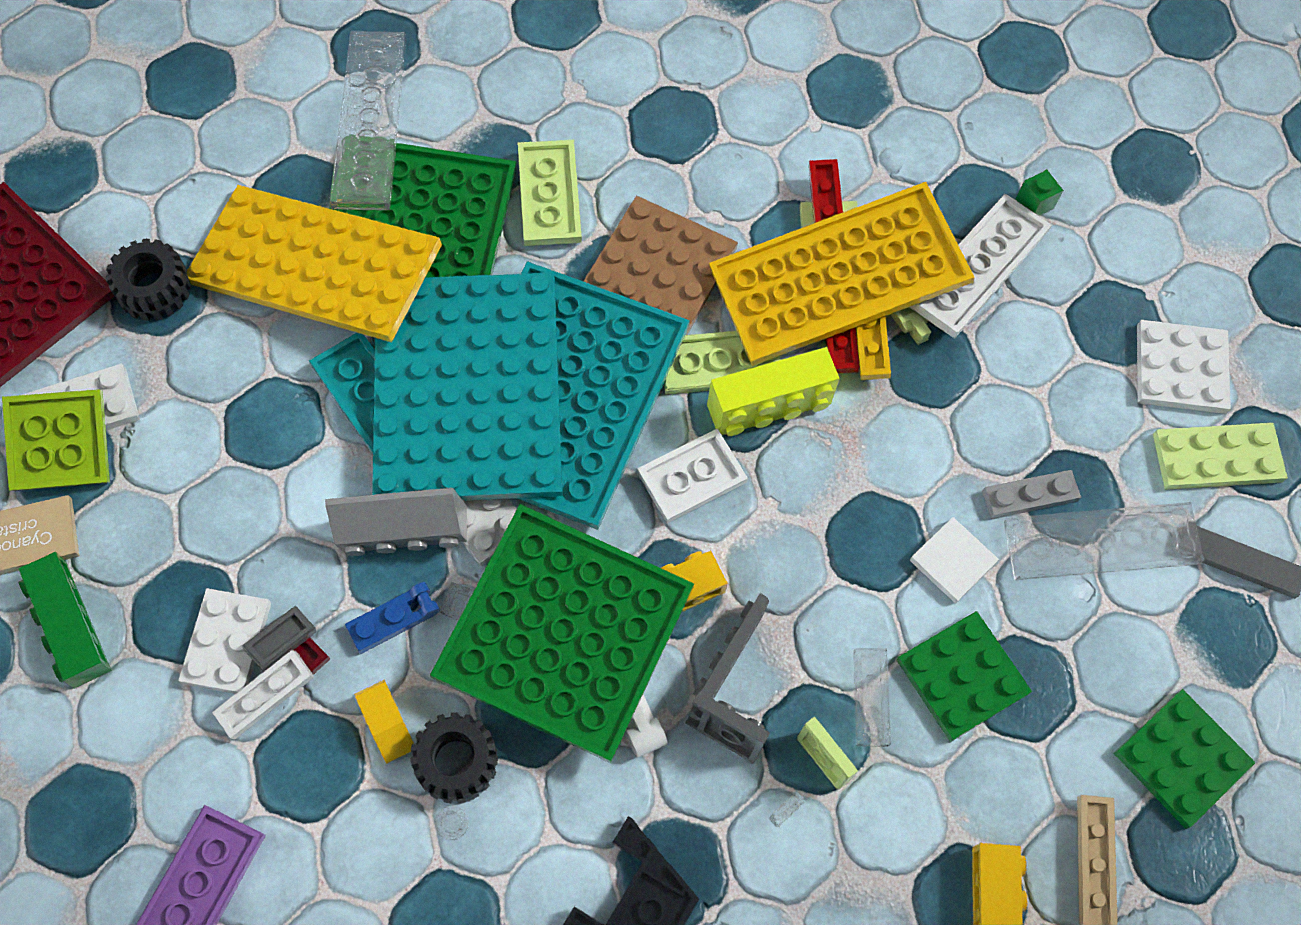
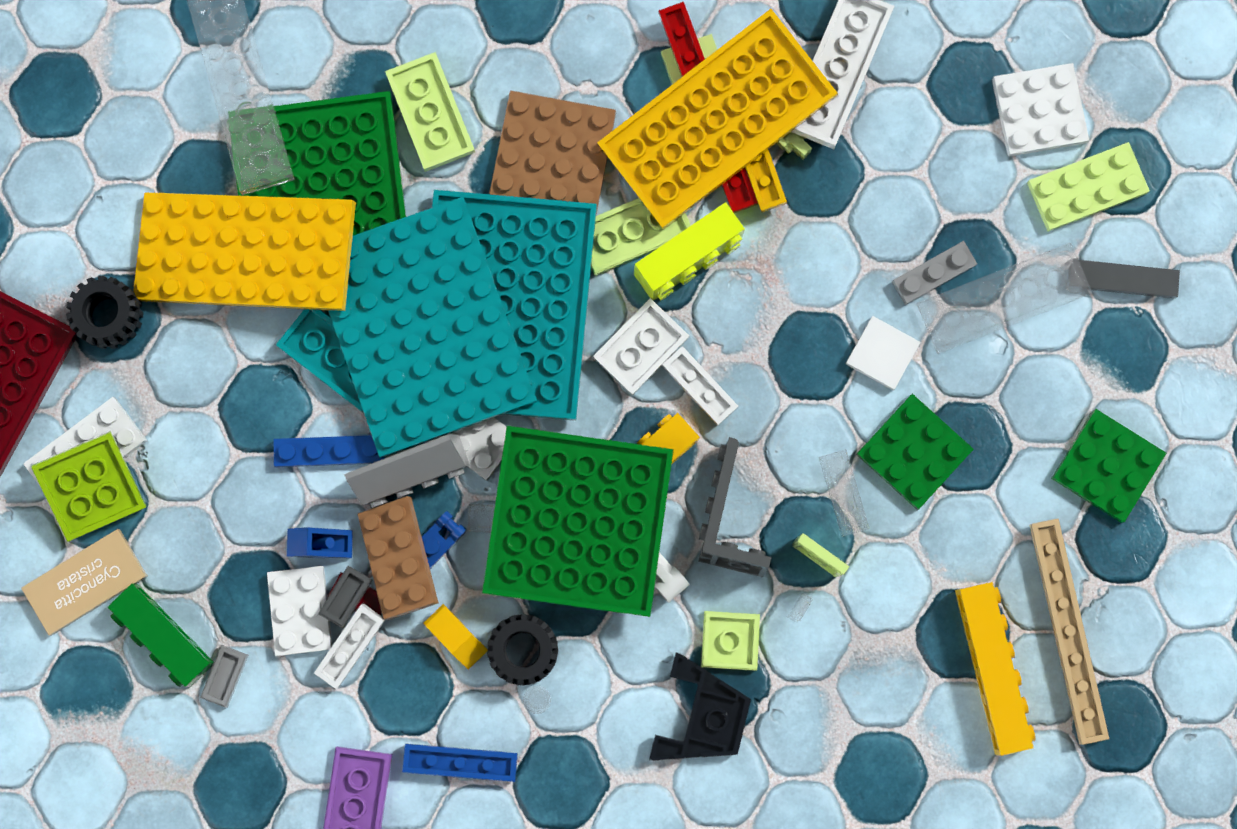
camera: 15 degrees left, 15 degrees up
none -> light grey tile [200,645,249,708]
none -> blue plate [273,435,386,467]
none -> blue slope [287,527,353,558]
none -> medium nougat plate [358,496,439,620]
none -> blue plate [402,743,518,782]
none -> white plate [662,346,738,426]
none -> yellowish green tile [701,611,760,670]

